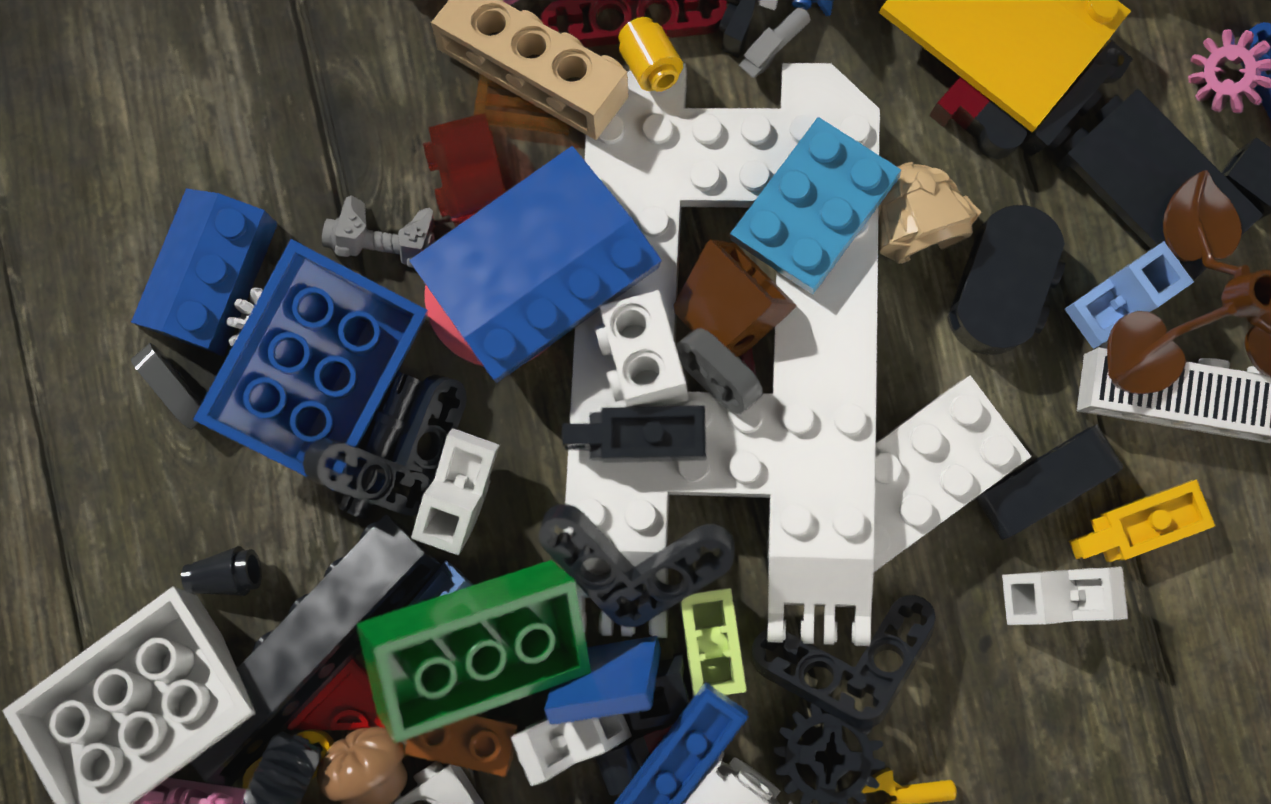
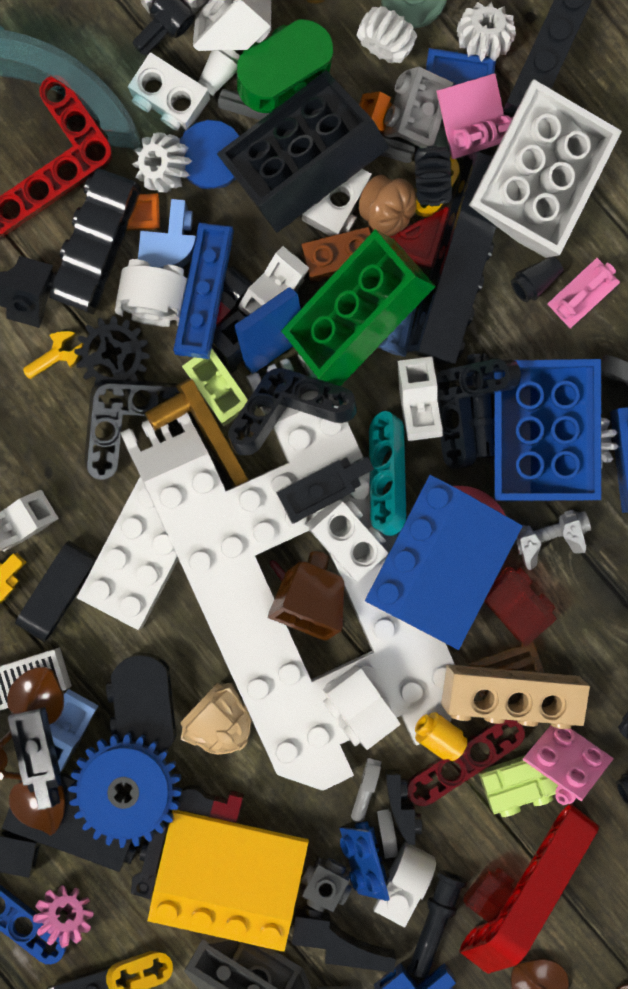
camera: 155 degrees right, 5 degrees up
dark grey beam [676,328,762,414] -> none
dark azure plate [730,117,901,295] -> none
none -> hinge [8,707,61,810]
none -> blue gear [68,733,182,848]
none -> pearl gold piece [145,379,249,487]
none -> white brick [322,665,401,750]
none -> teal beam [369,411,406,536]
none -> bright pink hinge [547,258,620,329]

